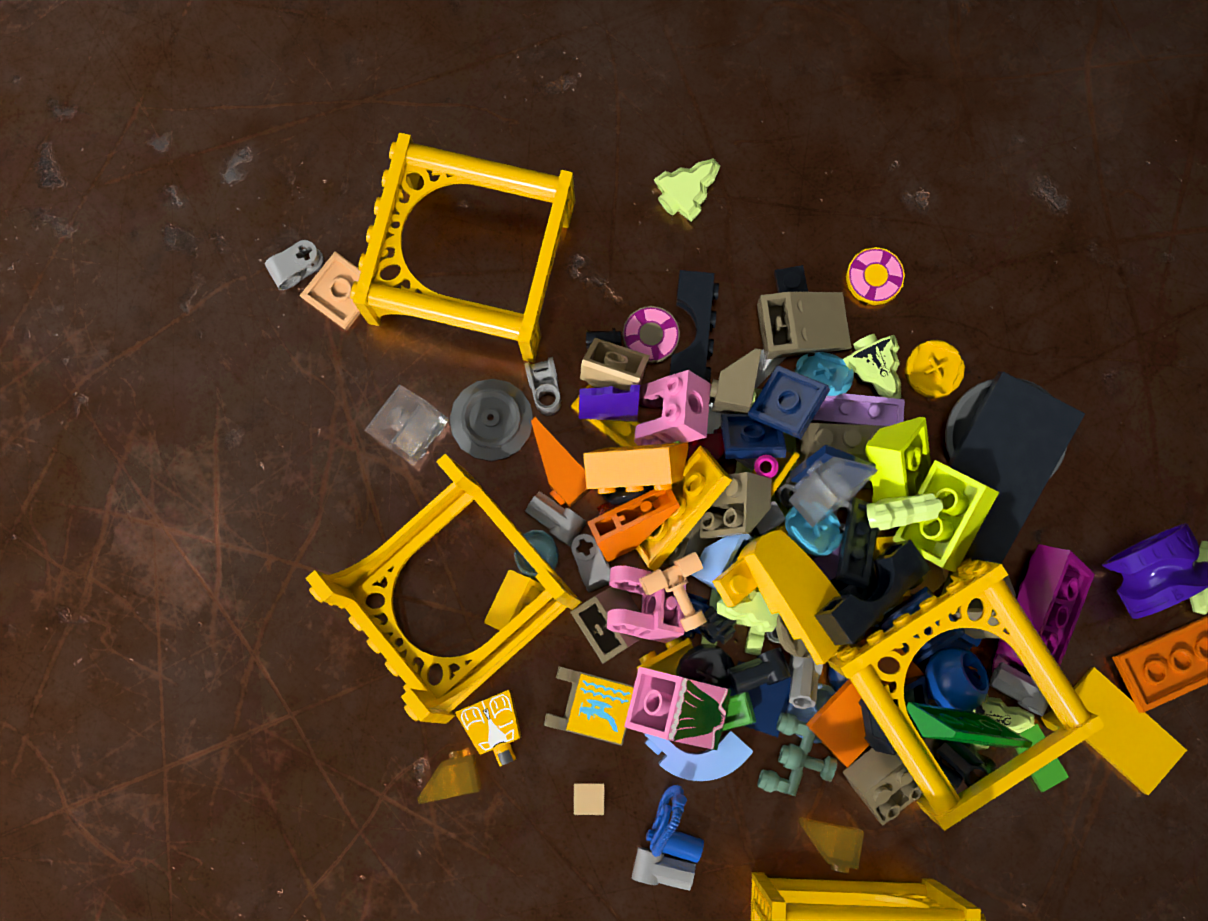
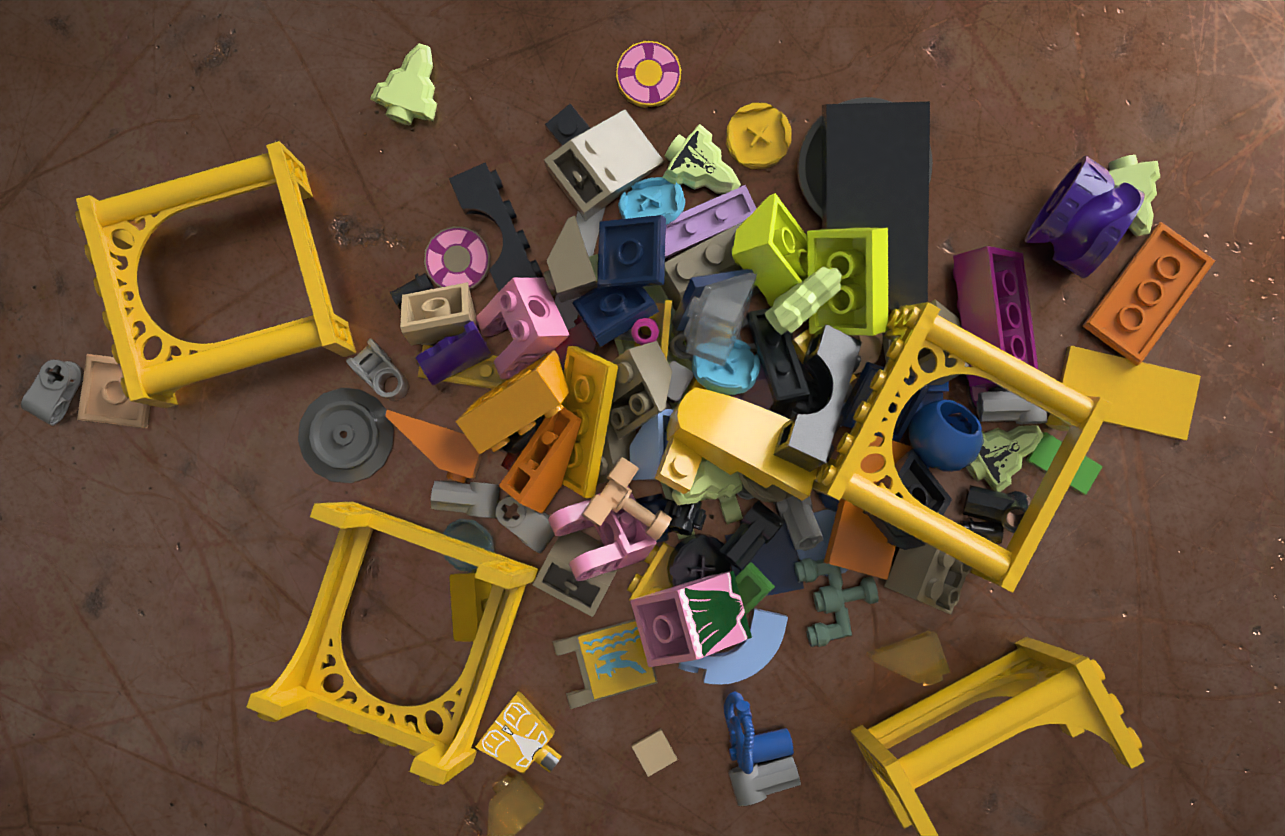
camera: 35 degrees left, 5 degrees up
clear slope [364,385,449,466] -> none
green slope [906,702,1033,748] -> none

